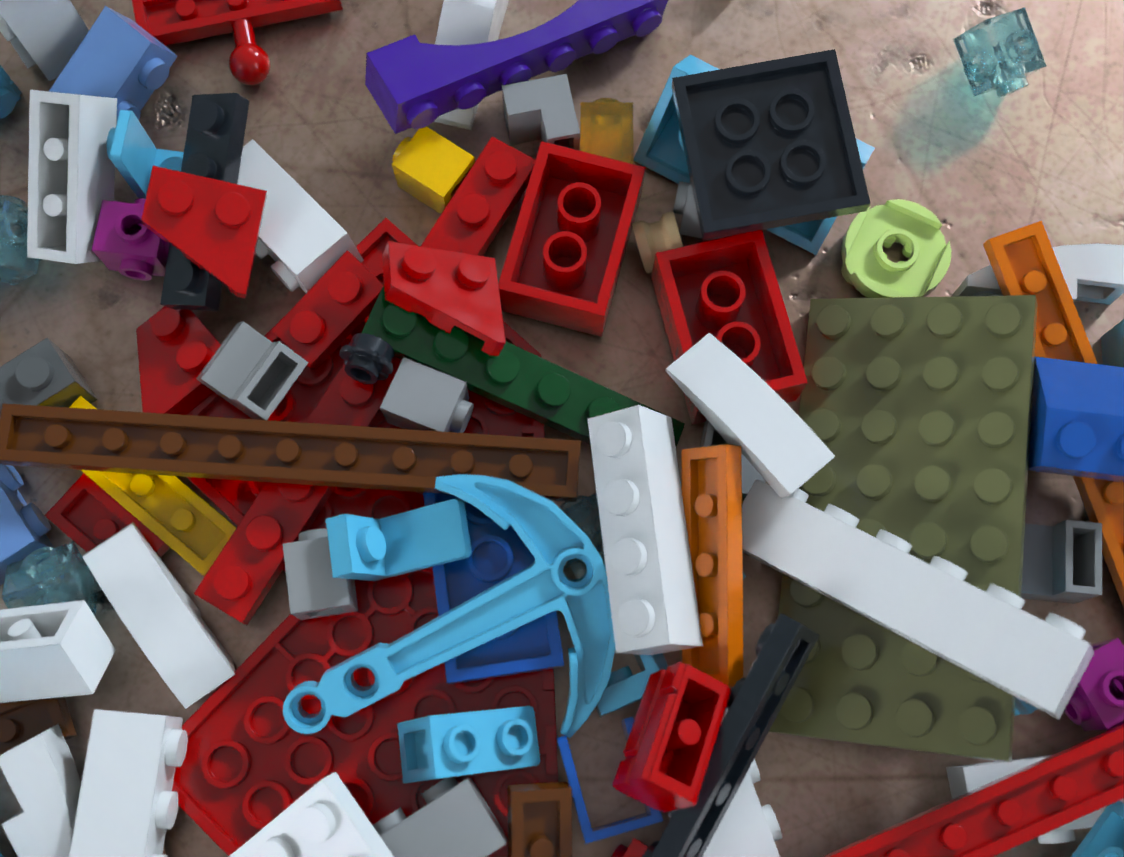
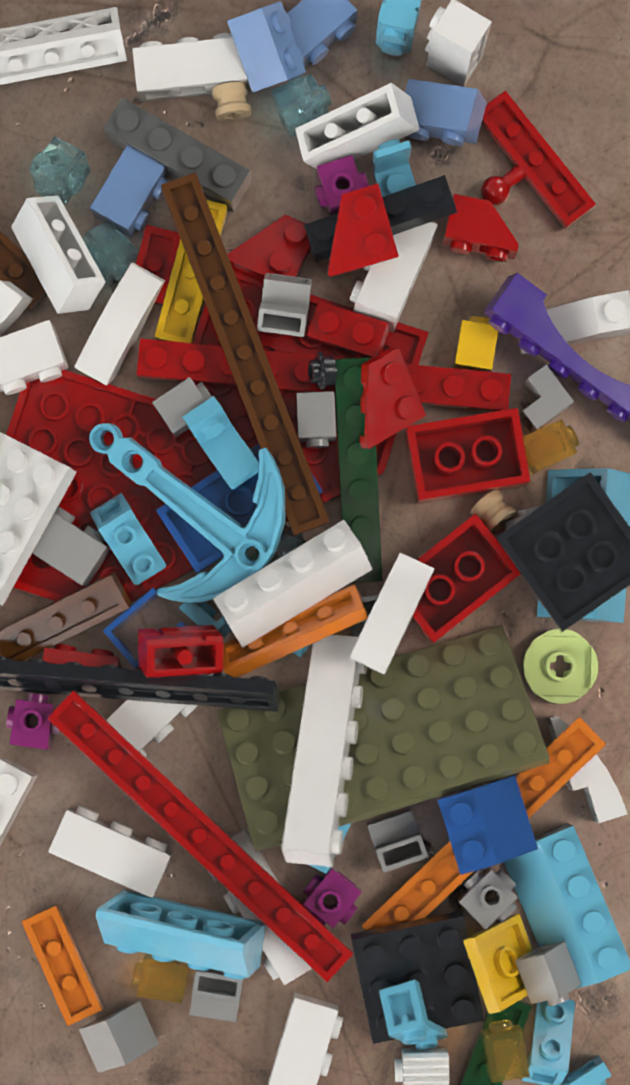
camera: 65 degrees right, 10 degrees up
none -> red slope [443,194,519,262]

